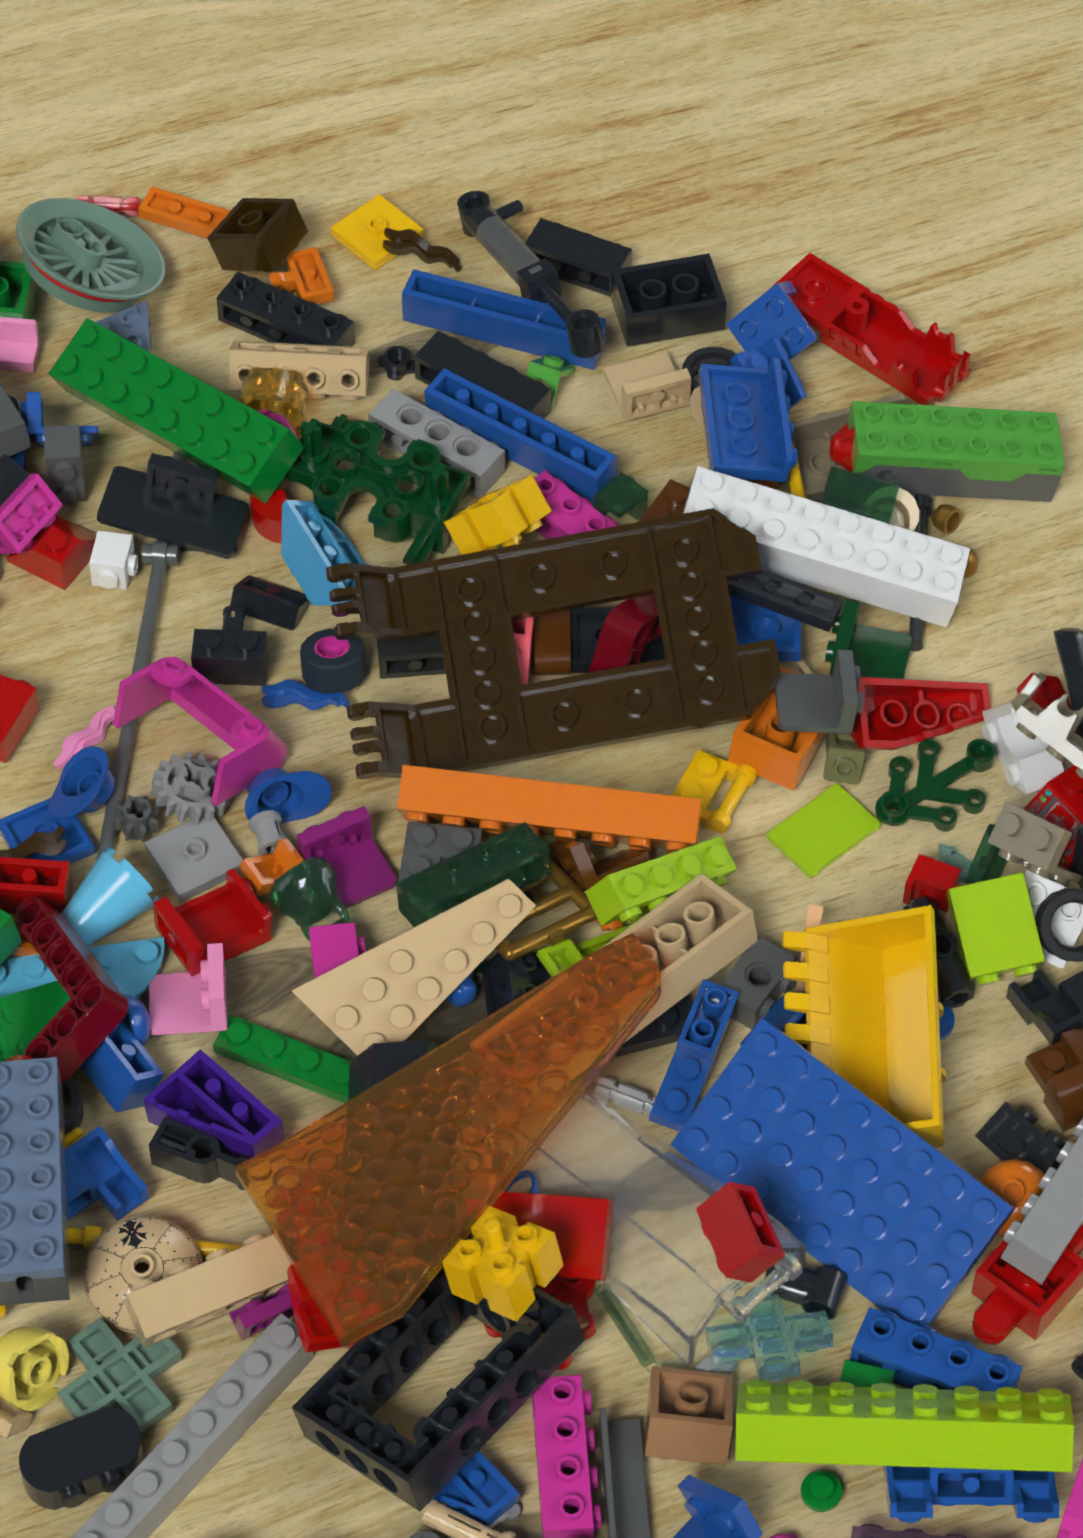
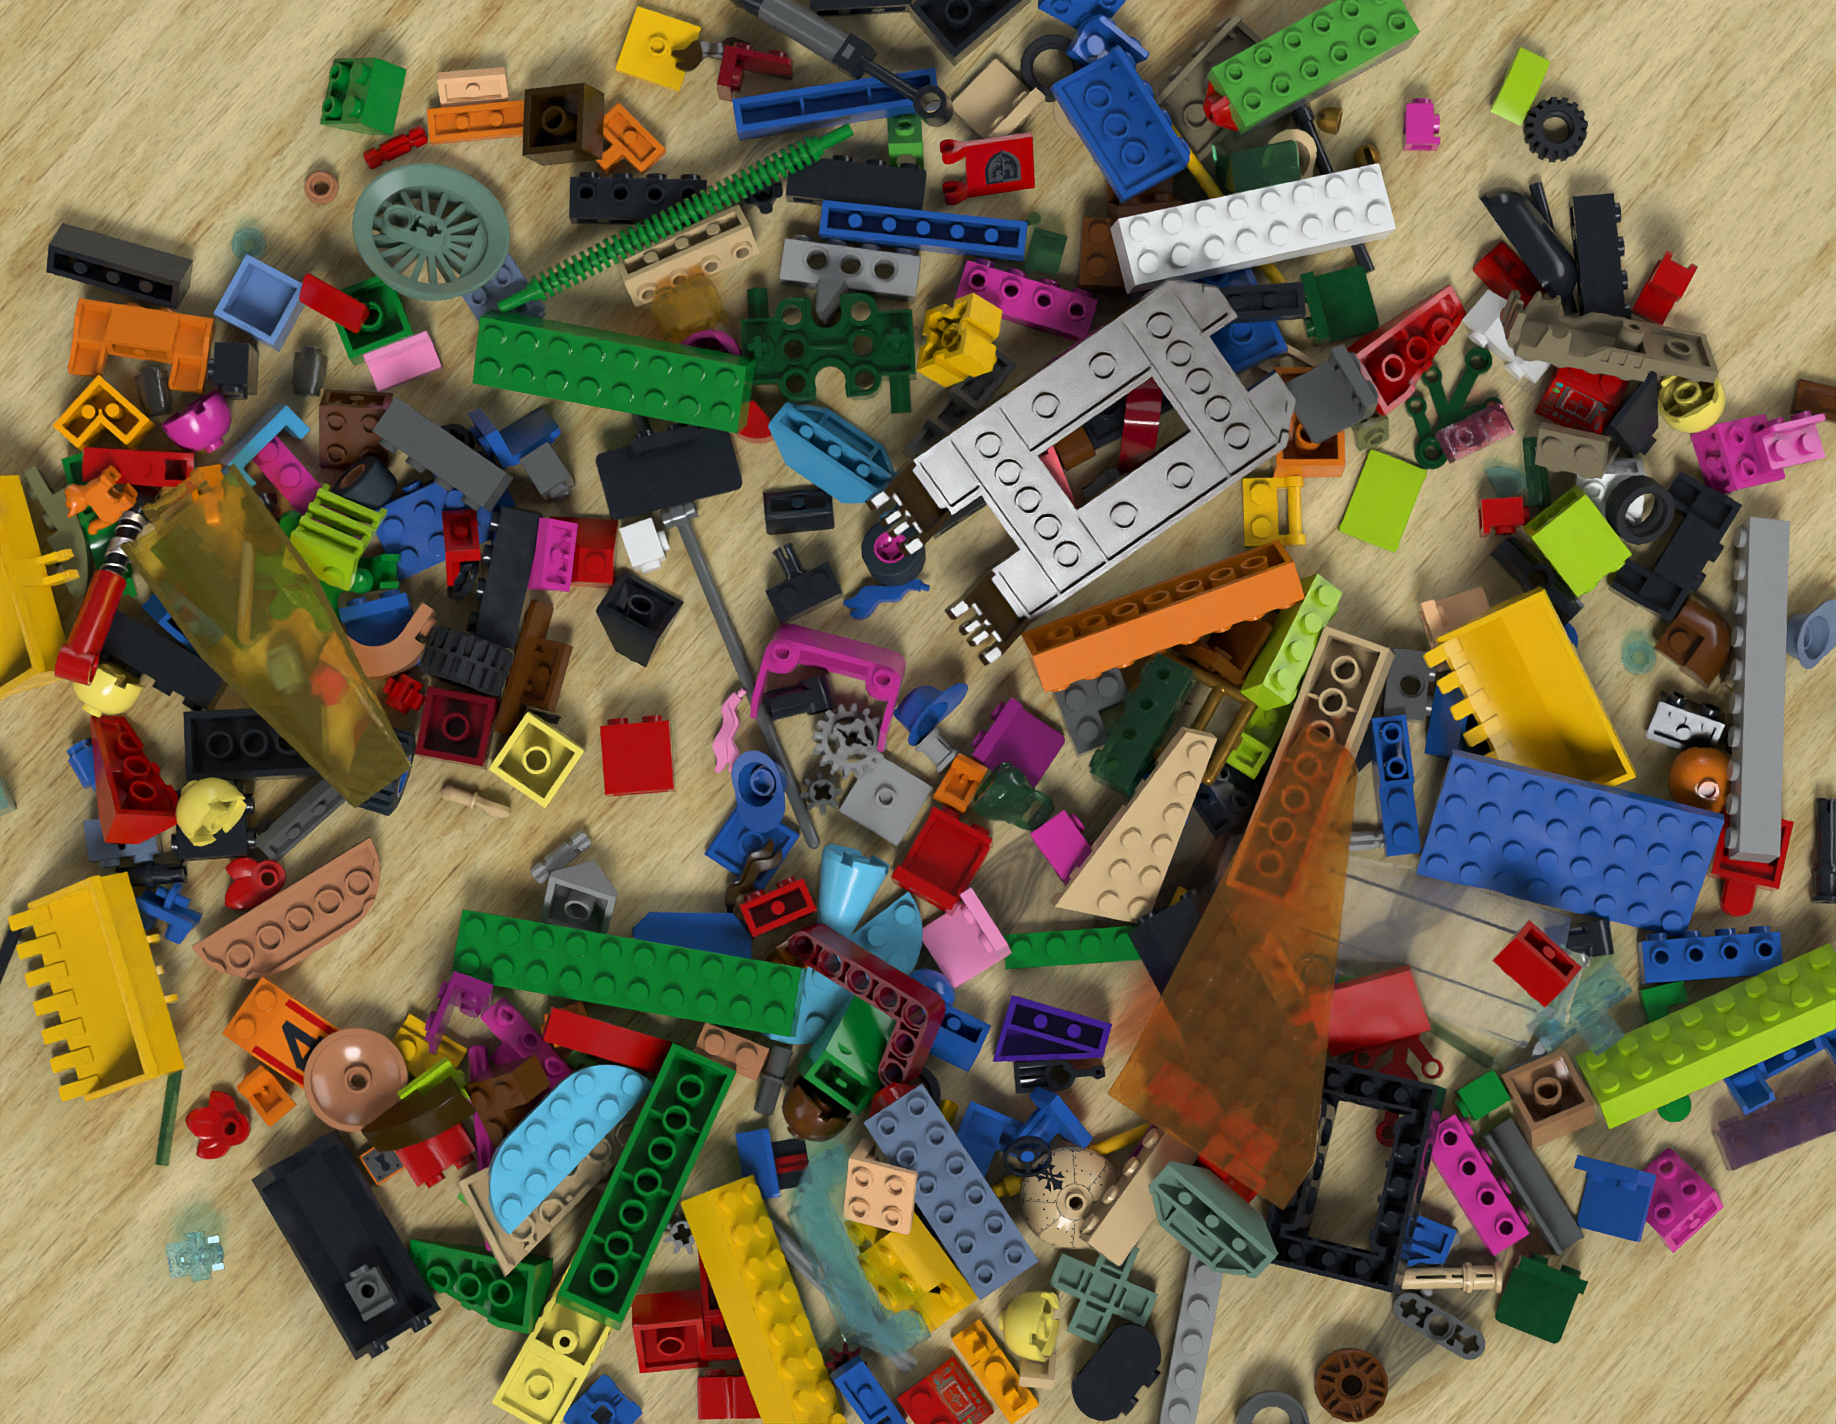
camera: 25 degrees left, 30 degrees up
yellow brick [442,1206,564,1322] -> none
none -> nougat plate [304,170,339,205]
none -> green slope [320,57,407,136]
none -> light nougat plate [437,67,509,108]
none -> green hose [496,123,854,314]
none -> black slope [596,570,684,668]
none -> dark red bracket [717,42,794,102]
none -> black piece [764,674,837,722]
none -> dark grey slope [816,278,851,326]
none -> red flag [939,132,1035,206]
none -> blue piece [1003,1086,1093,1178]
none -> sand green wedge [1148,1161,1278,1279]
none -> dark pink brick [1403,98,1440,151]
none -> clear pink slope [1435,402,1515,464]
none -> green brick [1453,1070,1511,1121]
none -> clear light blue plate [1622,641,1657,675]

